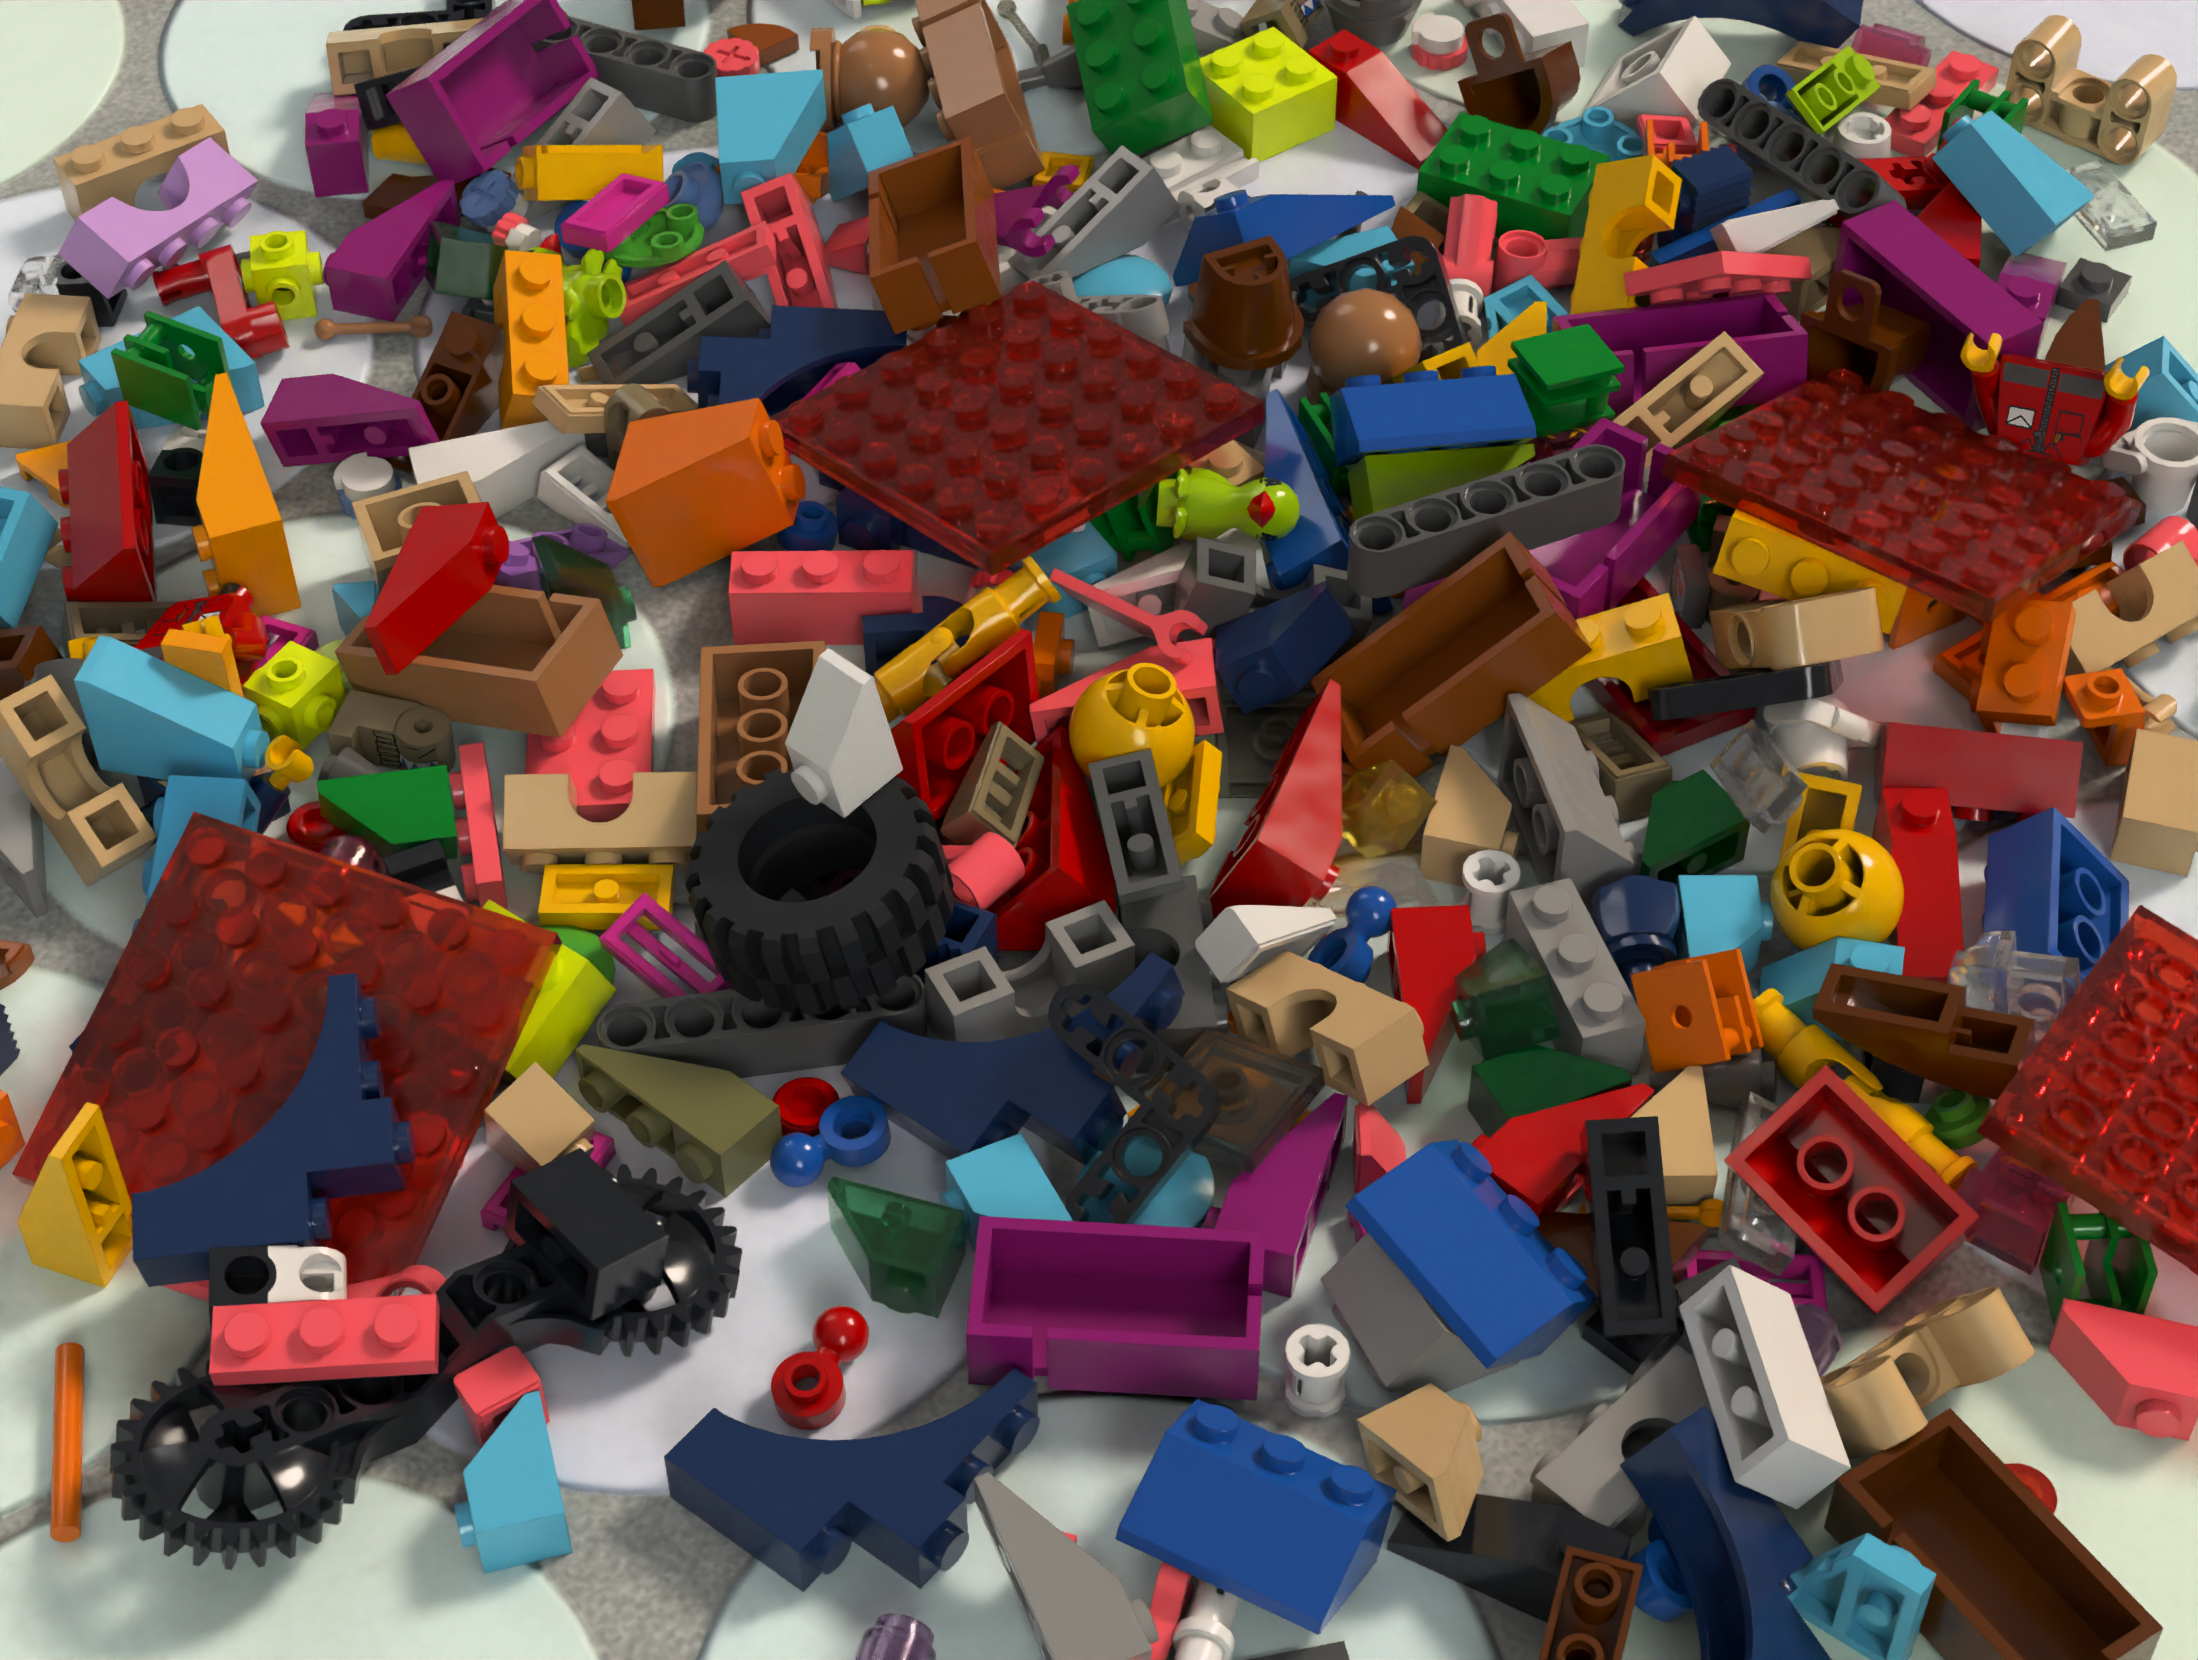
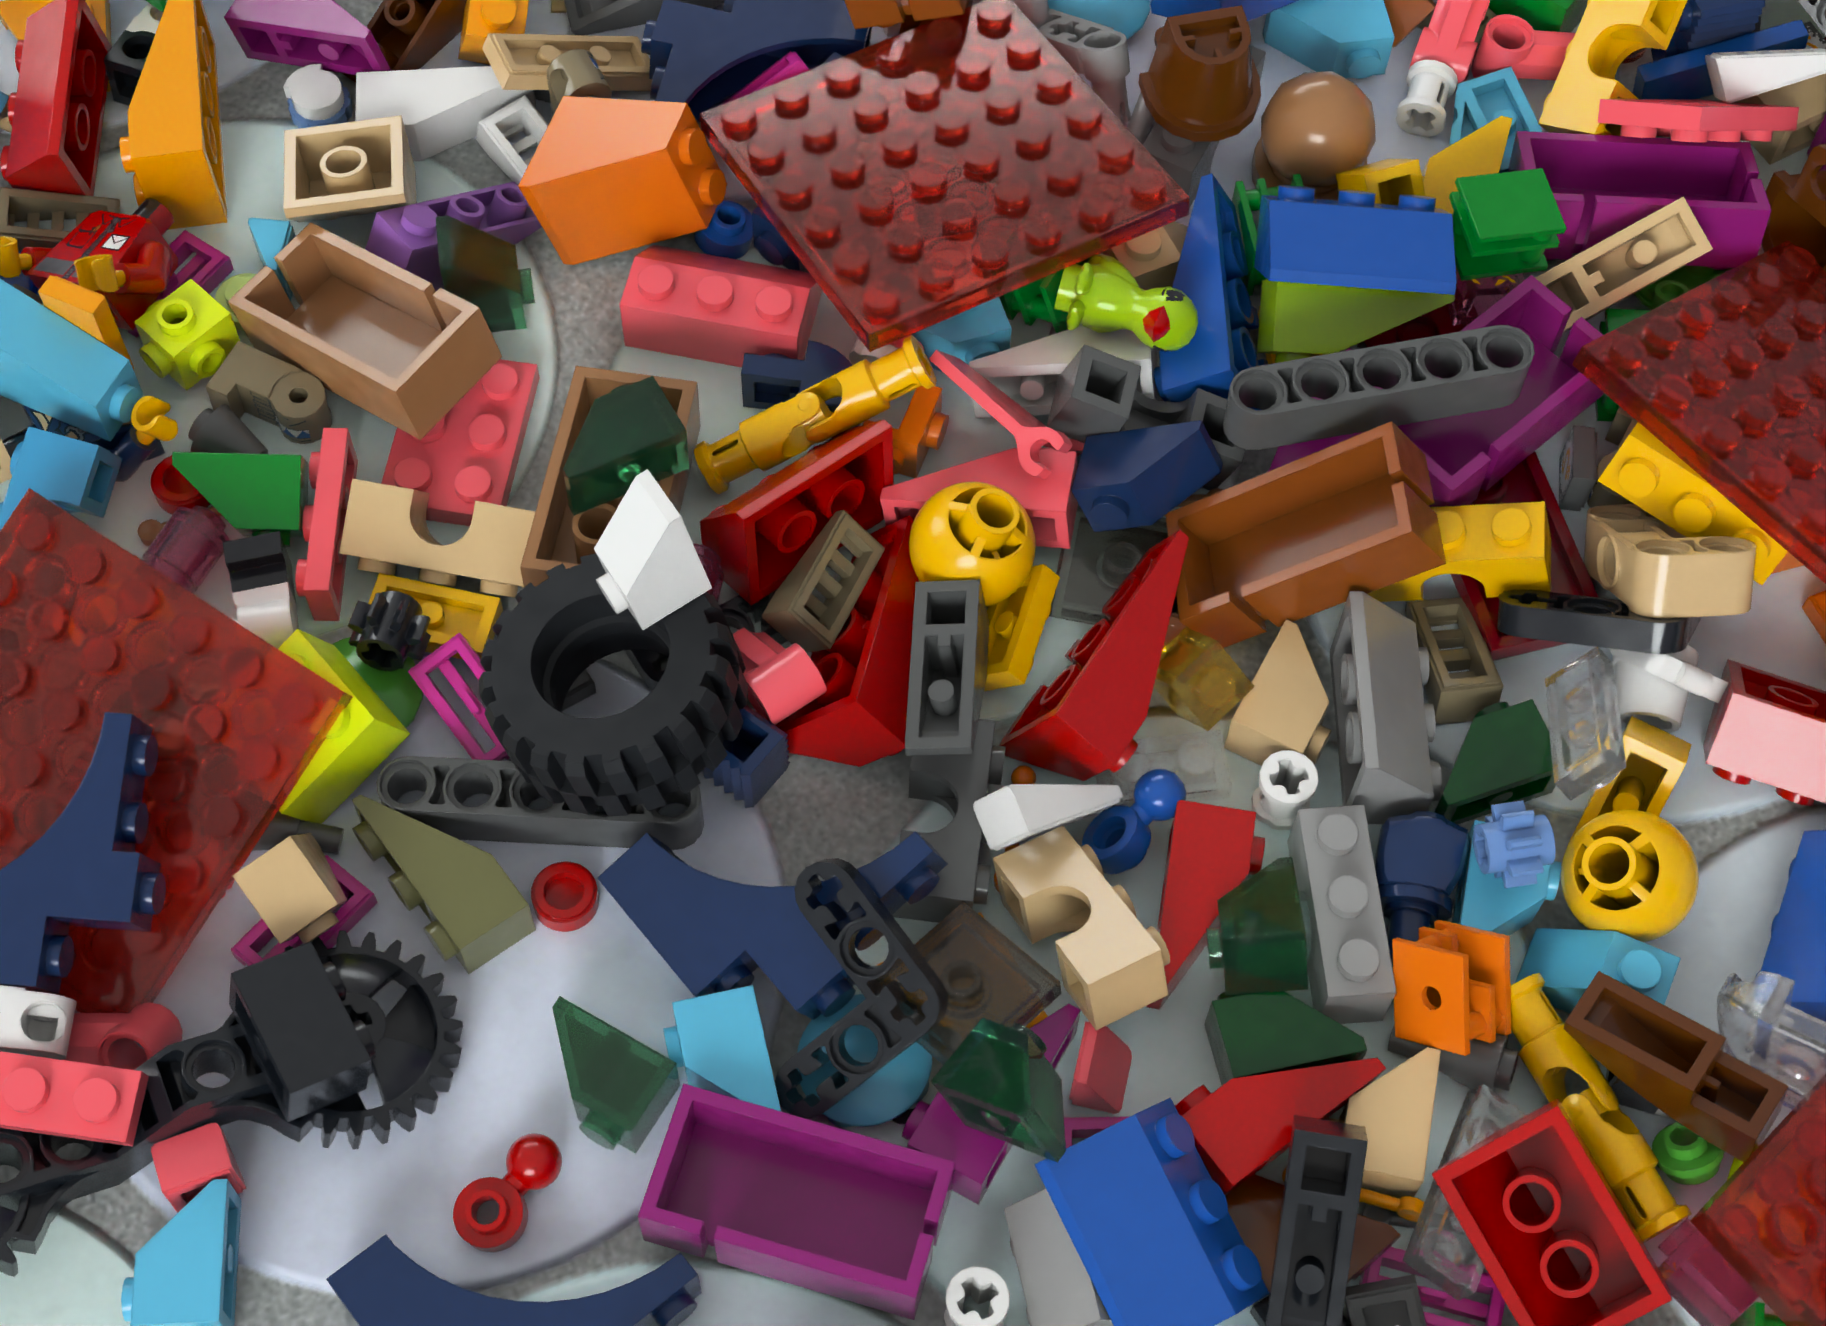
camera: 10 degrees right, 15 degrees up
red slope [364,502,509,675] -> none
blue plate [770,1096,891,1188] -> none
light grey arch [925,900,1135,1042] -> none
black beam [1290,235,1468,364] -> none
red slope [1871,788,1965,986] -> none
none -> black gear [348,591,431,671]
none -> clear green slope [563,376,689,516]
none -> clear green slope [931,1018,1066,1162]
none -> medium blue gear [1473,800,1556,888]

